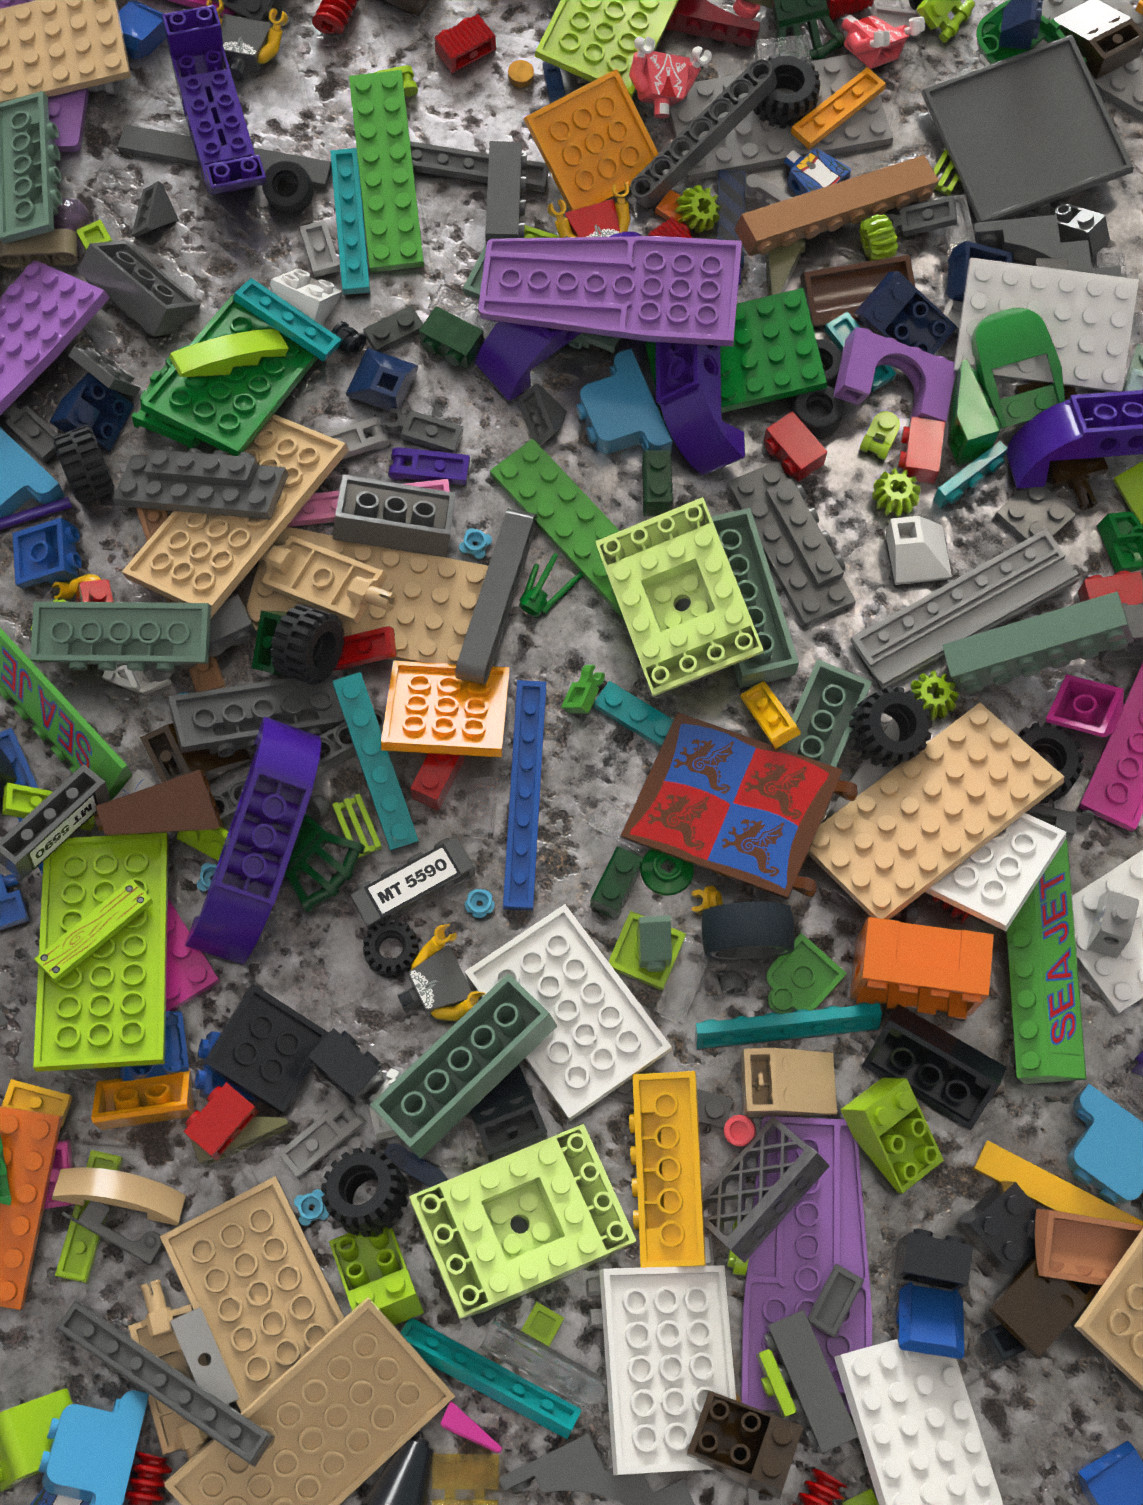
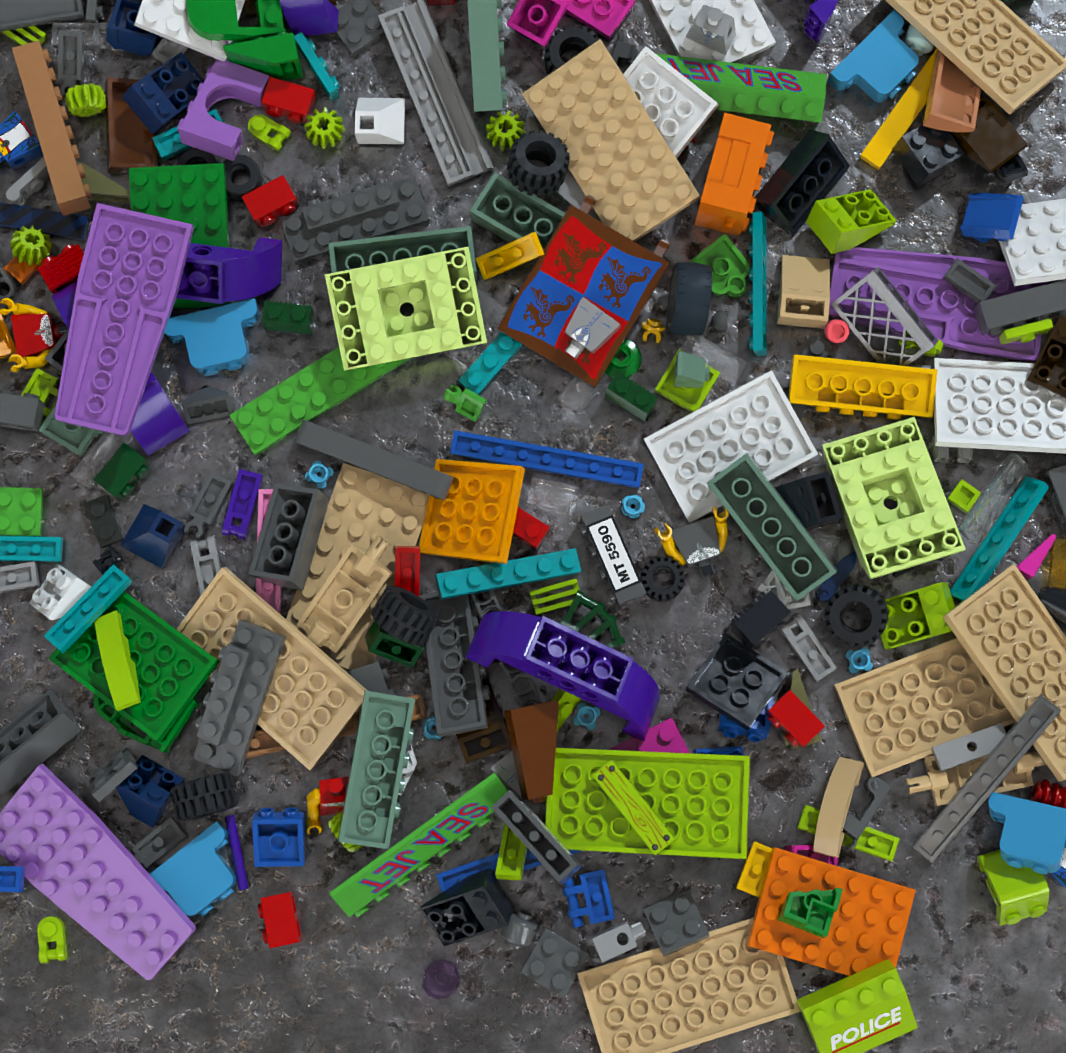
camera: 80 degrees left, 10 degrees up
light orange slope [91,1068,194,1130] -> none
green plant [519,553,583,617] -> none
black brick [893,1229,973,1290] -> none
none -> light grey torso [565,297,621,359]

